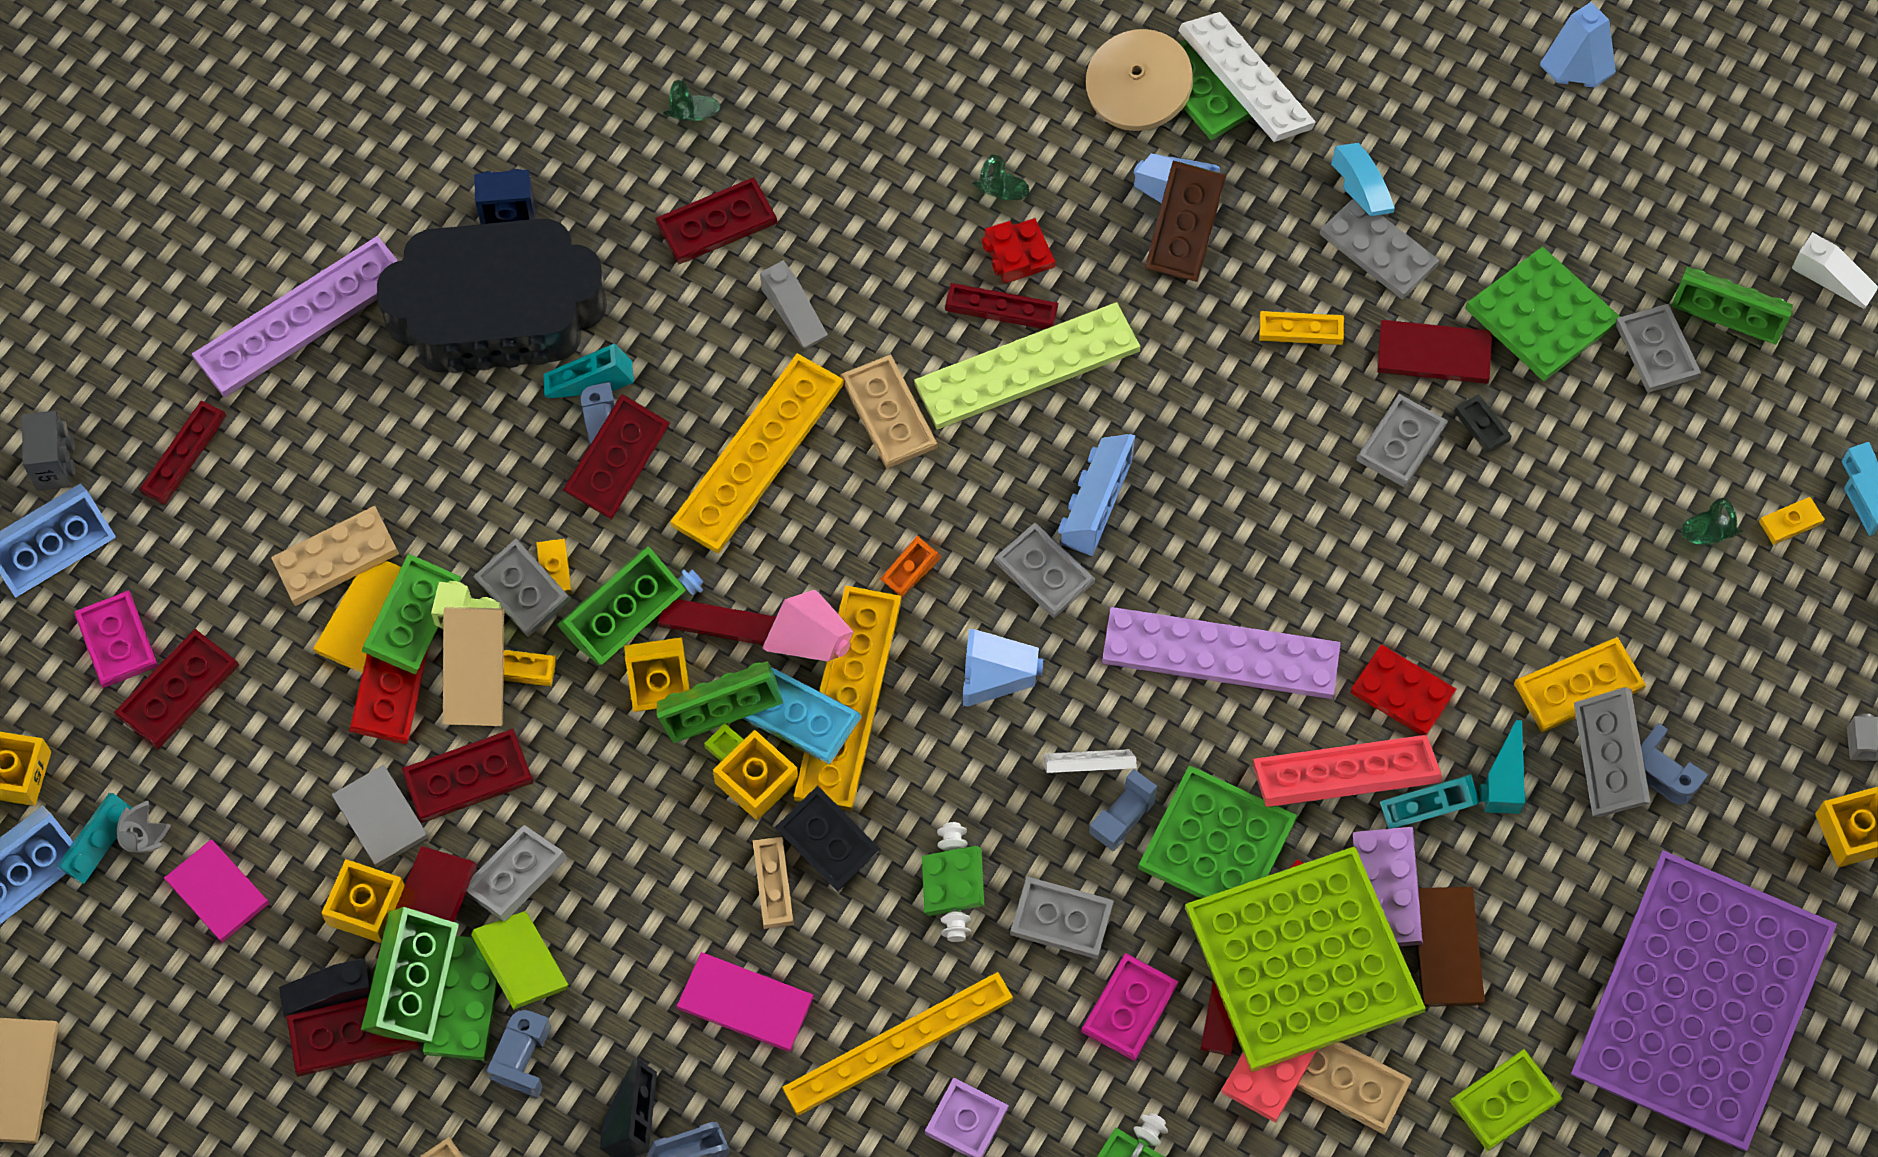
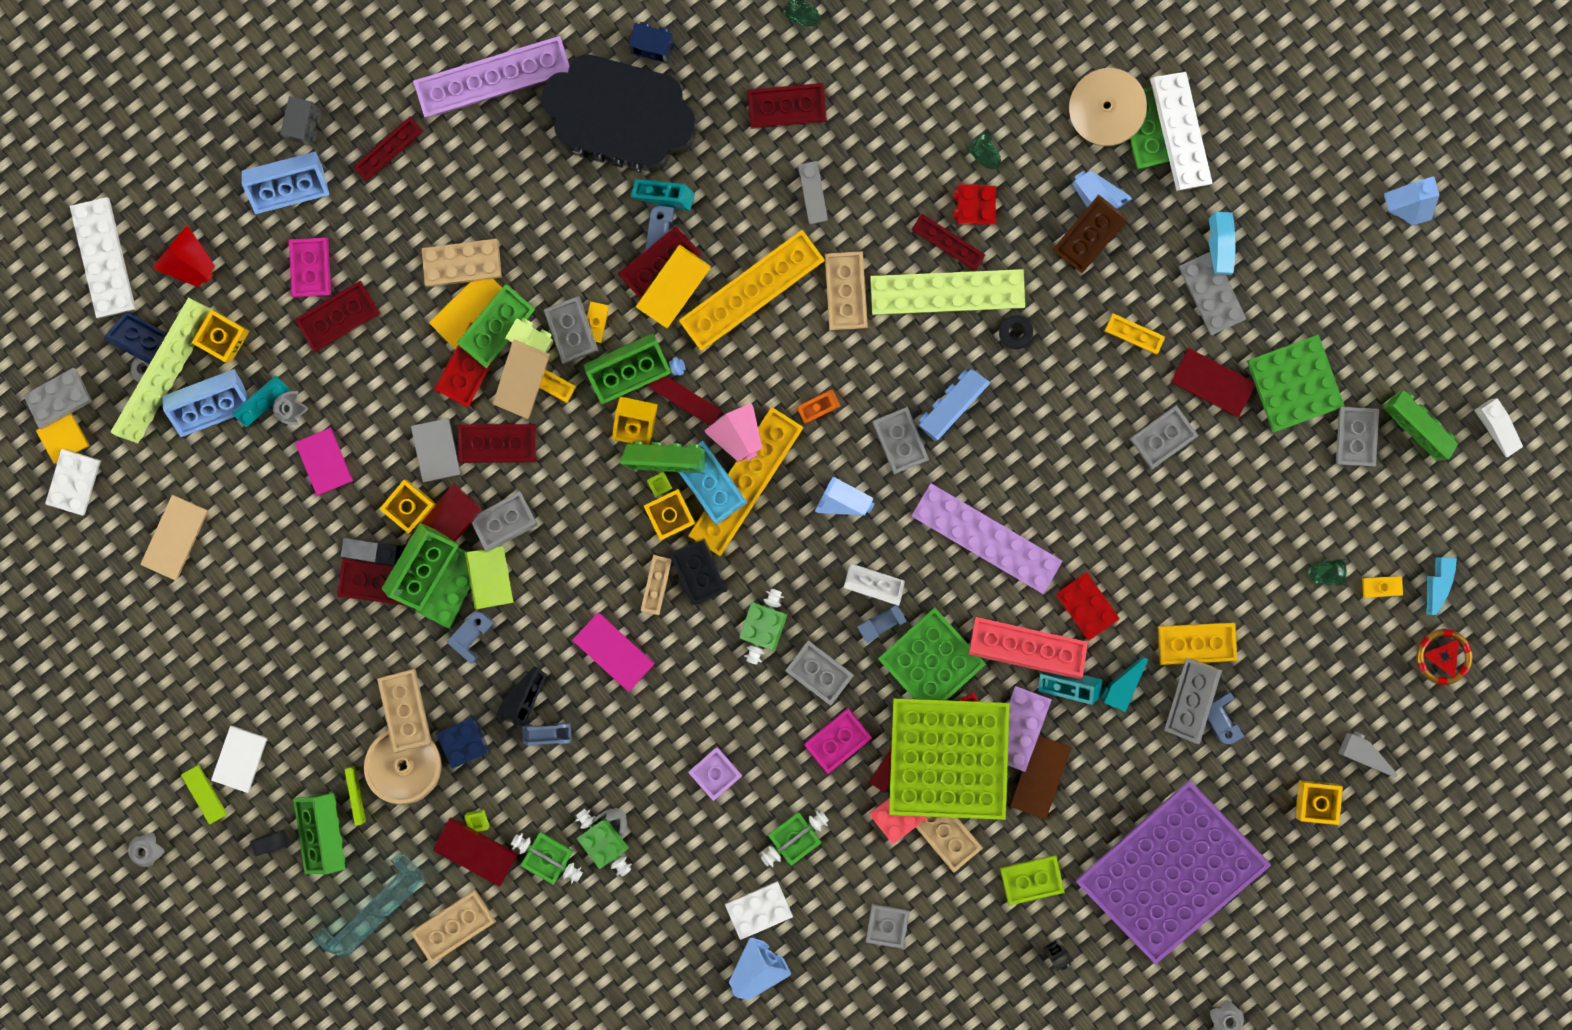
camera: 20 degrees right, 25 degrees up
yellow plate [782,972,1013,1117] -> none
pearl dark grey plate [1455,394,1512,454] -> none
none -> yellow tile [636,244,711,328]
none -> black tyre [999,315,1033,349]

